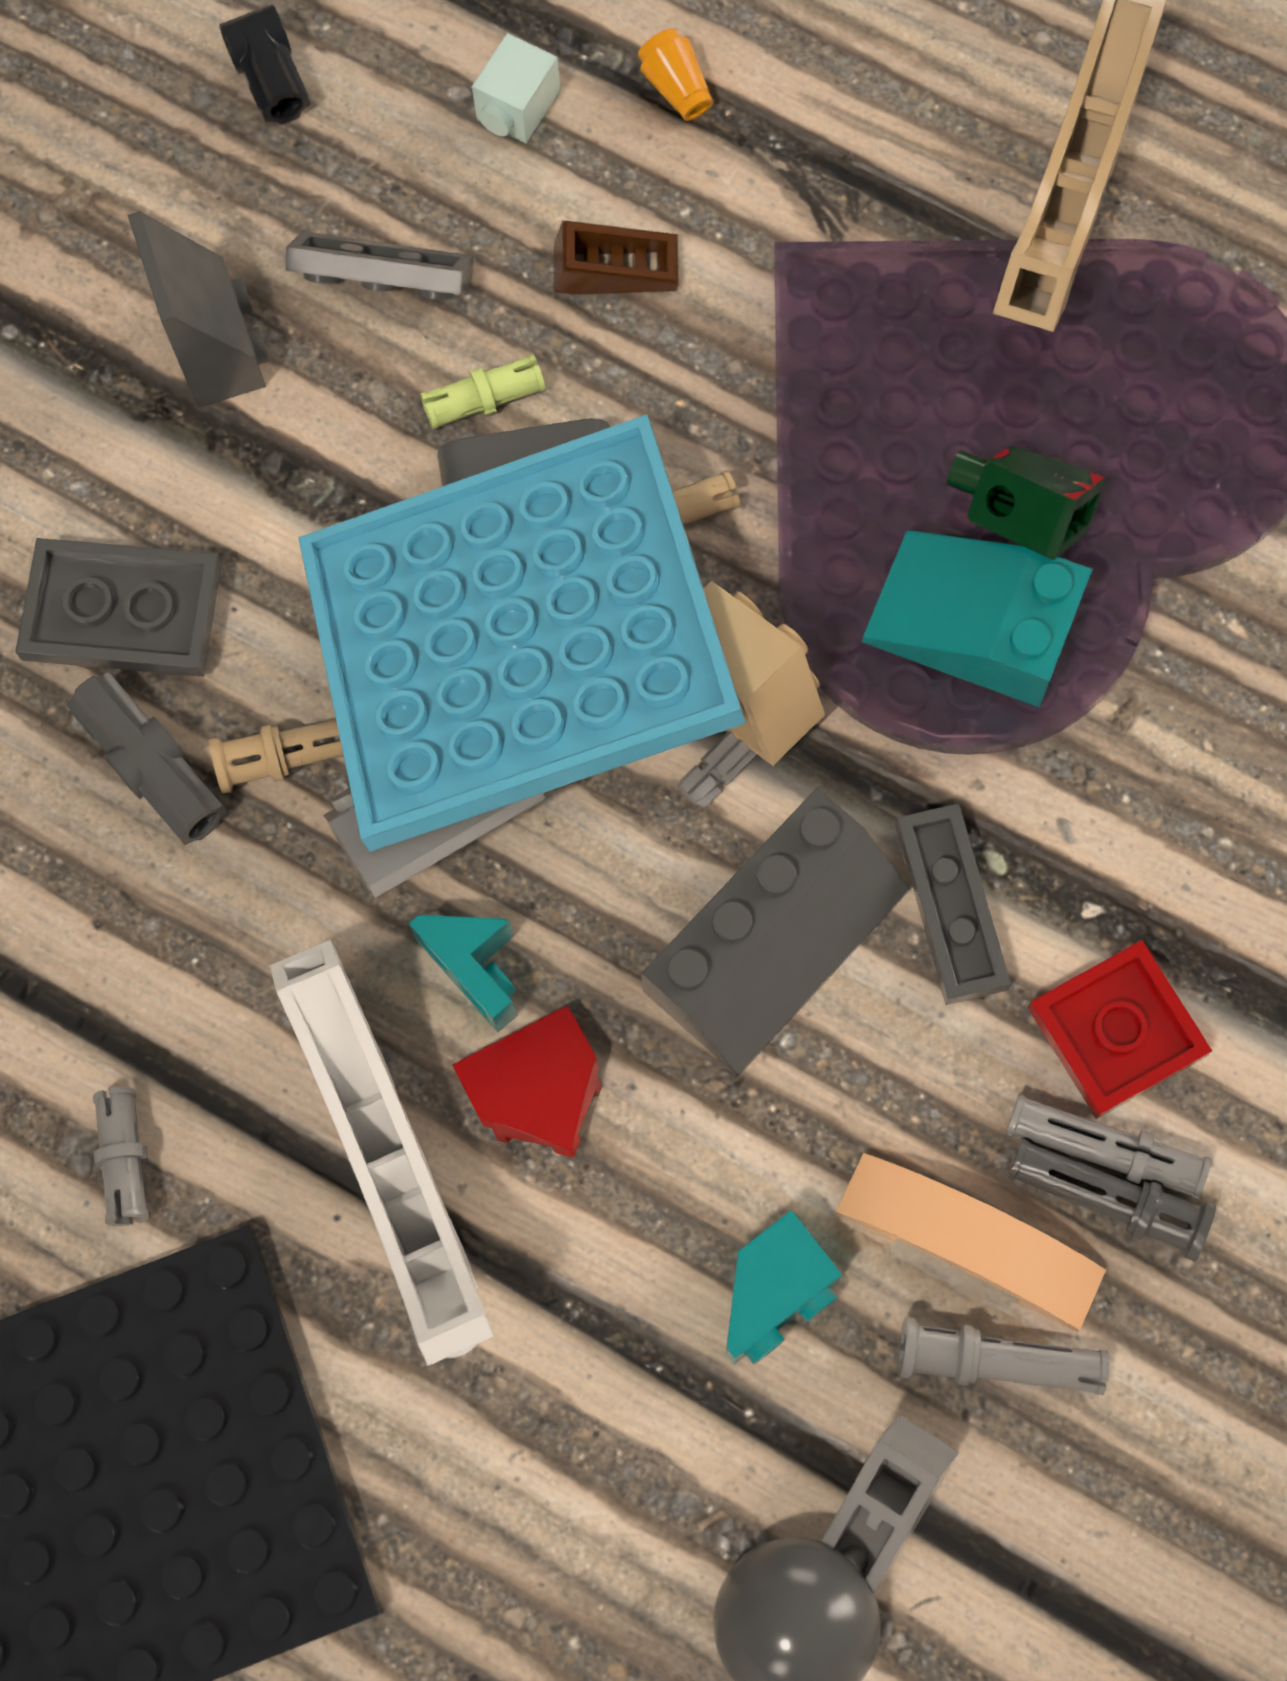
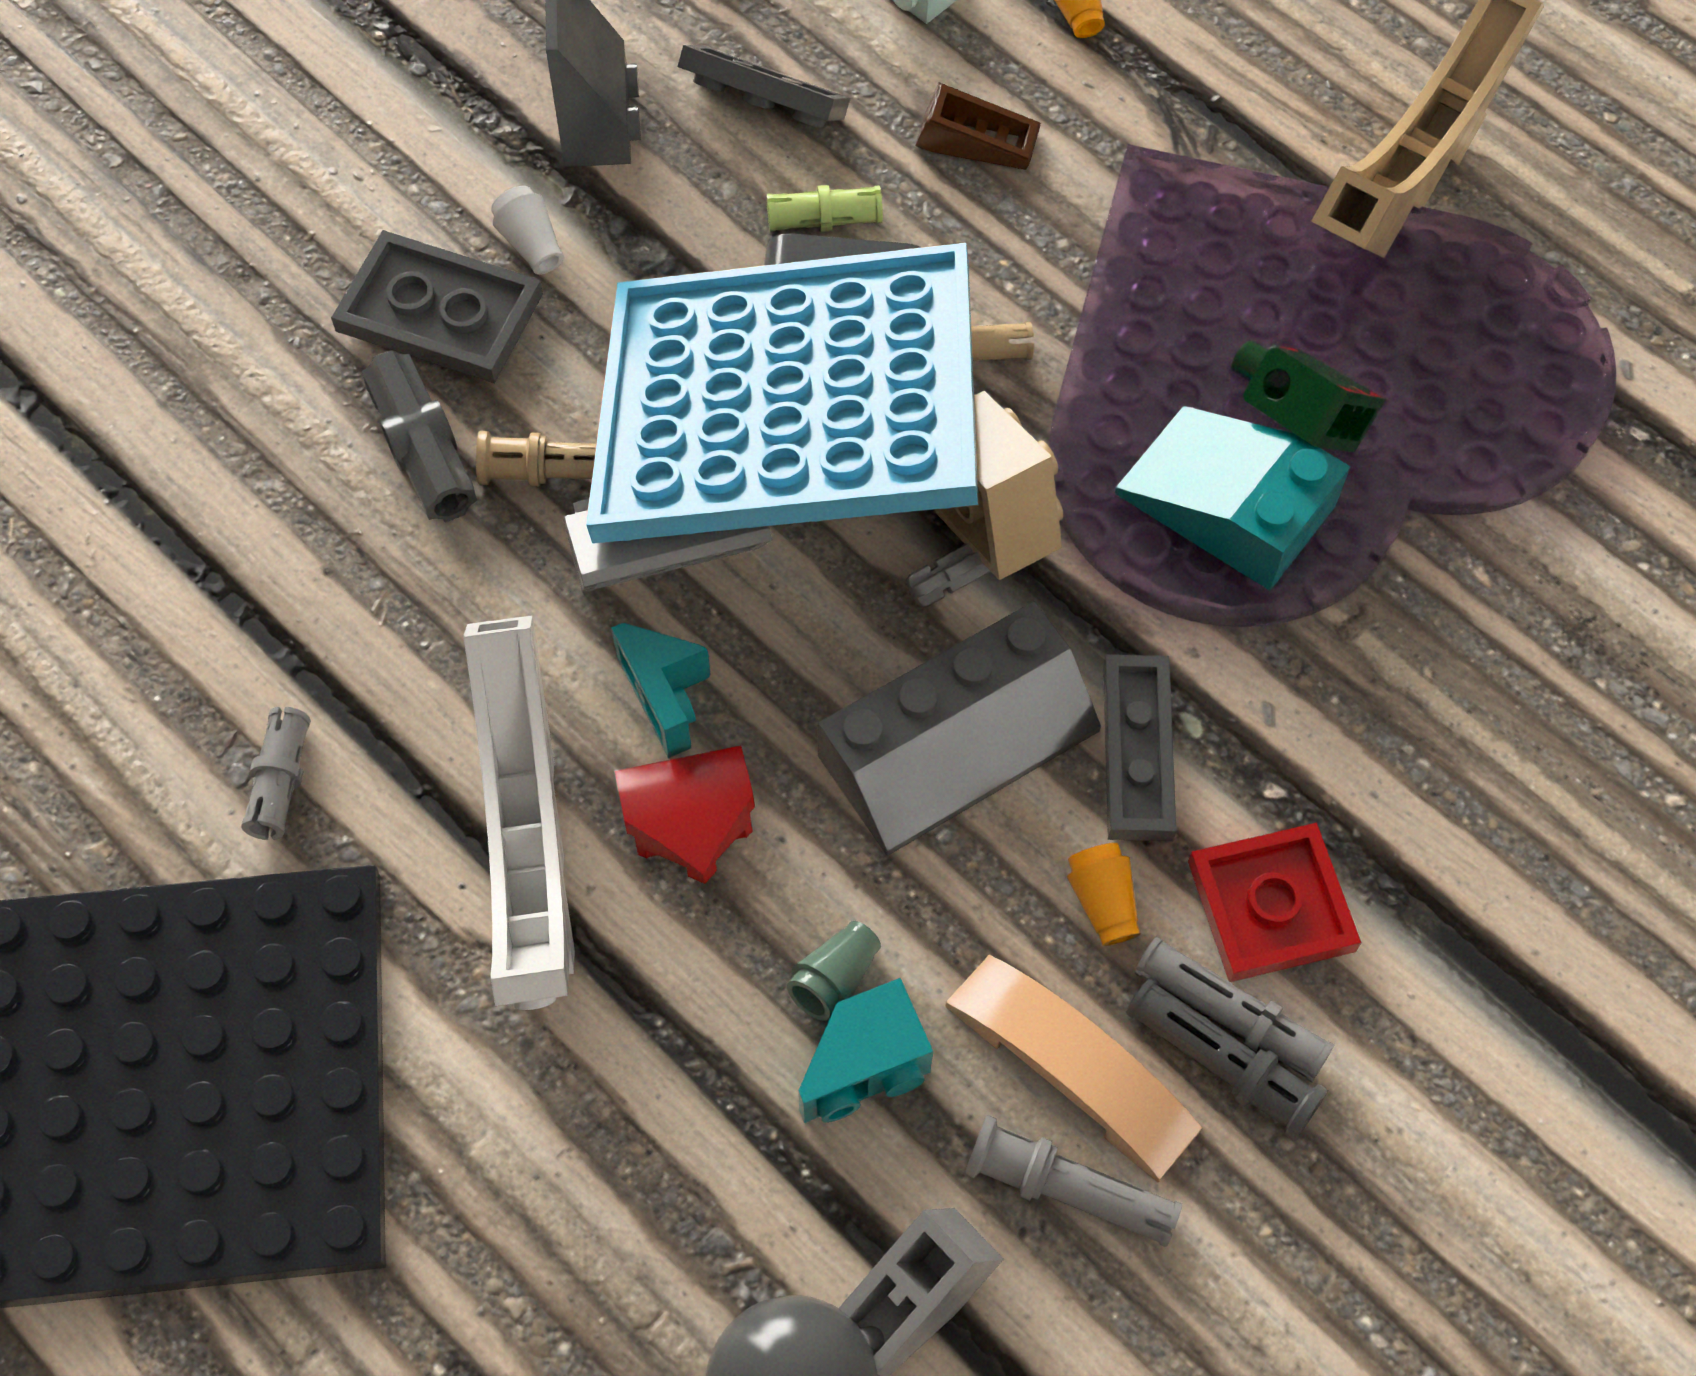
camera: 10 degrees right, 10 degrees down
none -> white cone [491,186,564,275]
none -> sand green cone [787,921,881,1021]
none -> light orange cone [1067,843,1141,946]

